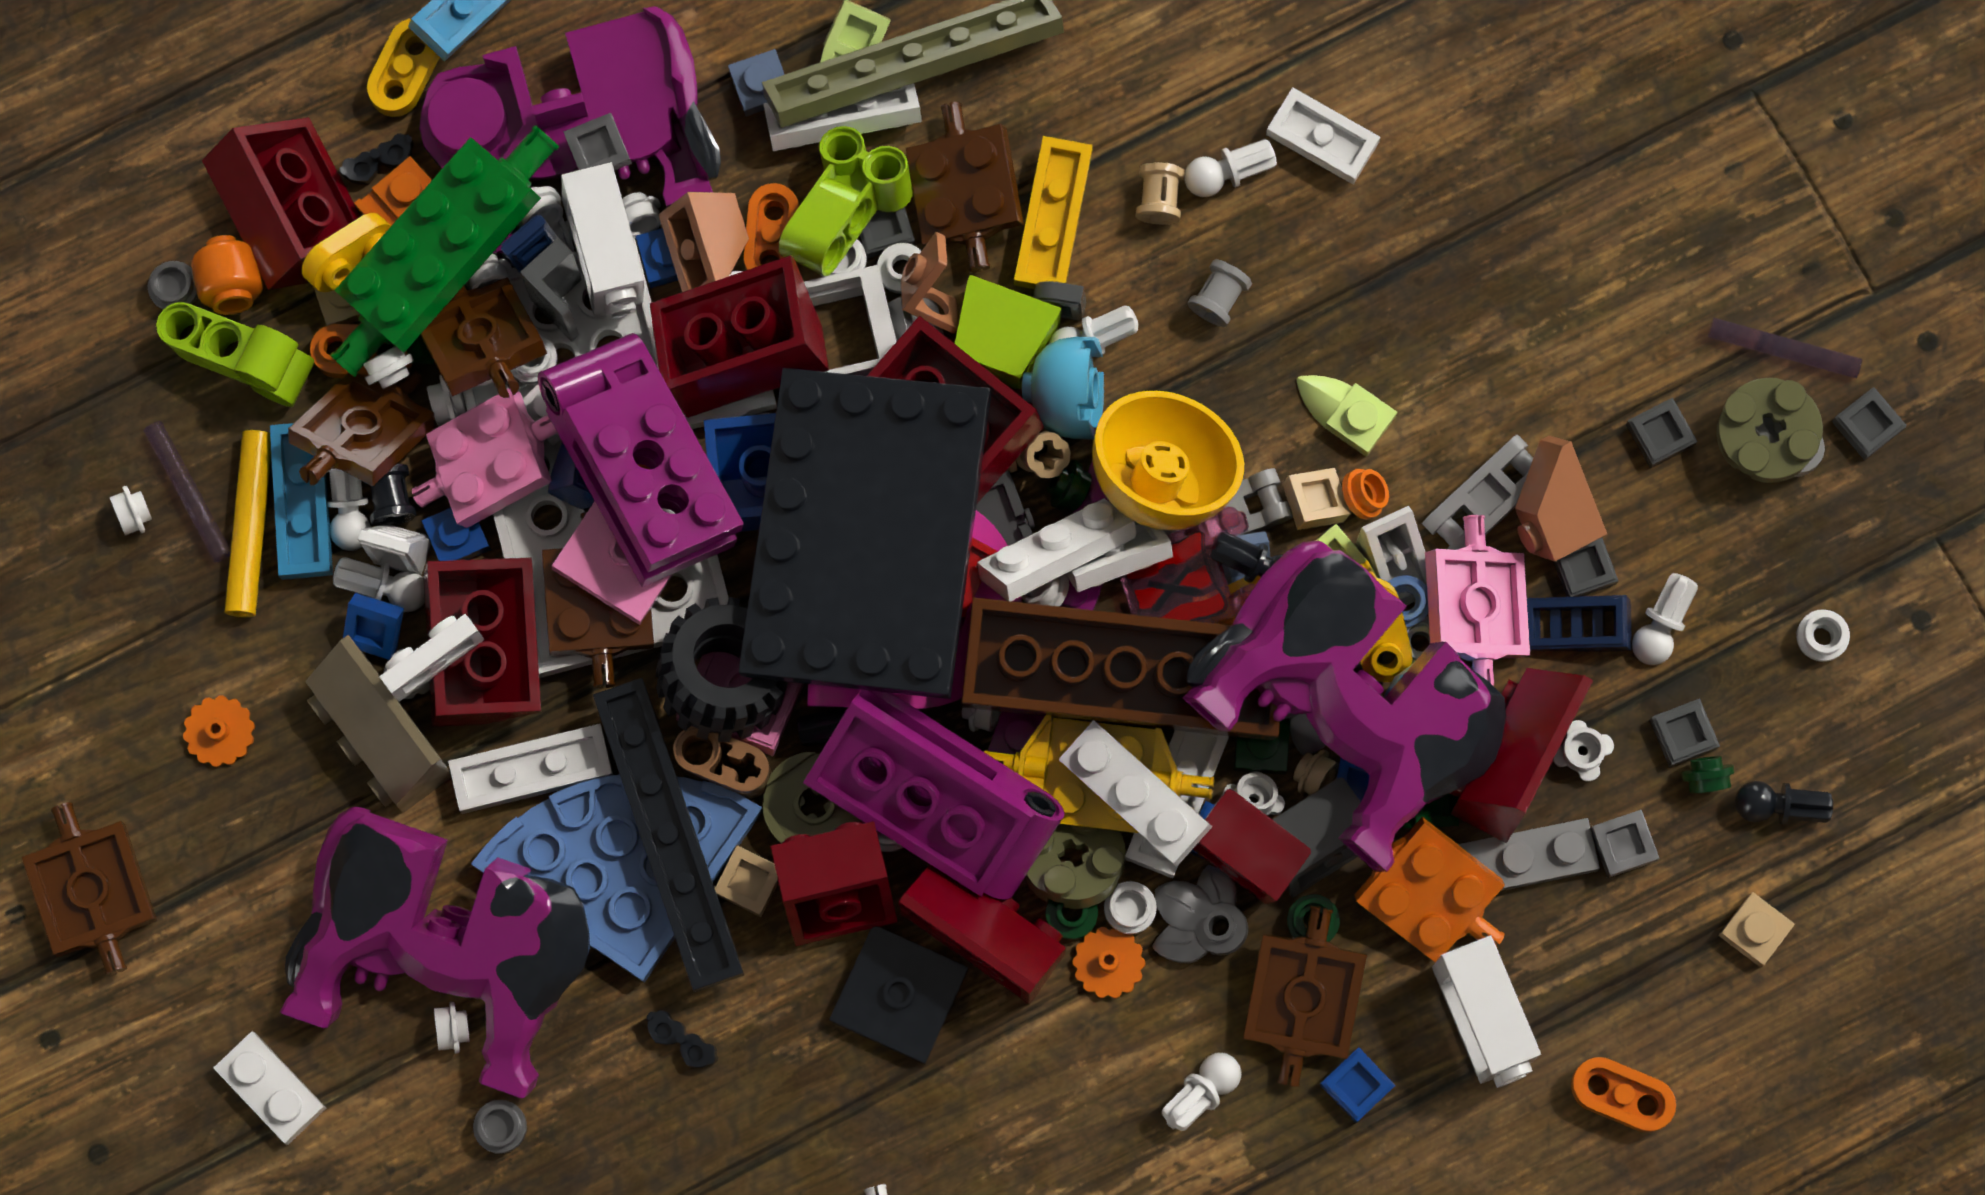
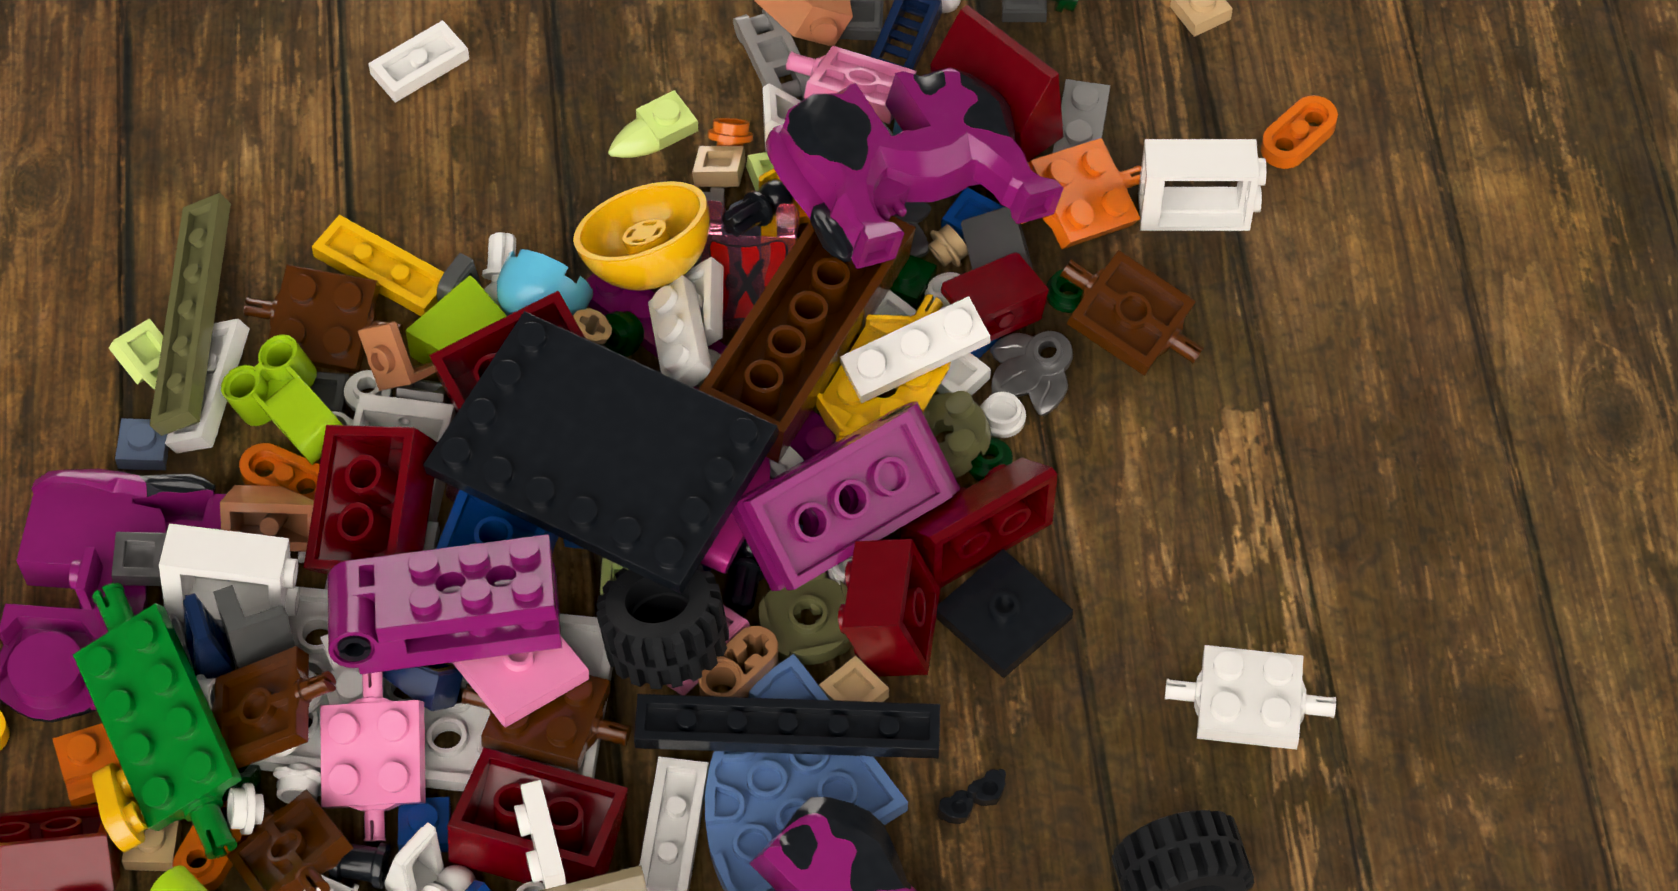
camera: 70 degrees left, 20 degrees down
black piece [339,133,414,184] -> none
orange piece [1072,927,1145,999] -> none
tan bush [1135,162,1185,225] -> none
white axle [1162,1053,1241,1131] -> none
white axle [1184,139,1277,197] -> none
light grey bush [1187,259,1252,327] -> none
blue tile [1320,1047,1395,1123] -> none
flat silver plate [1591,810,1660,878] -> none

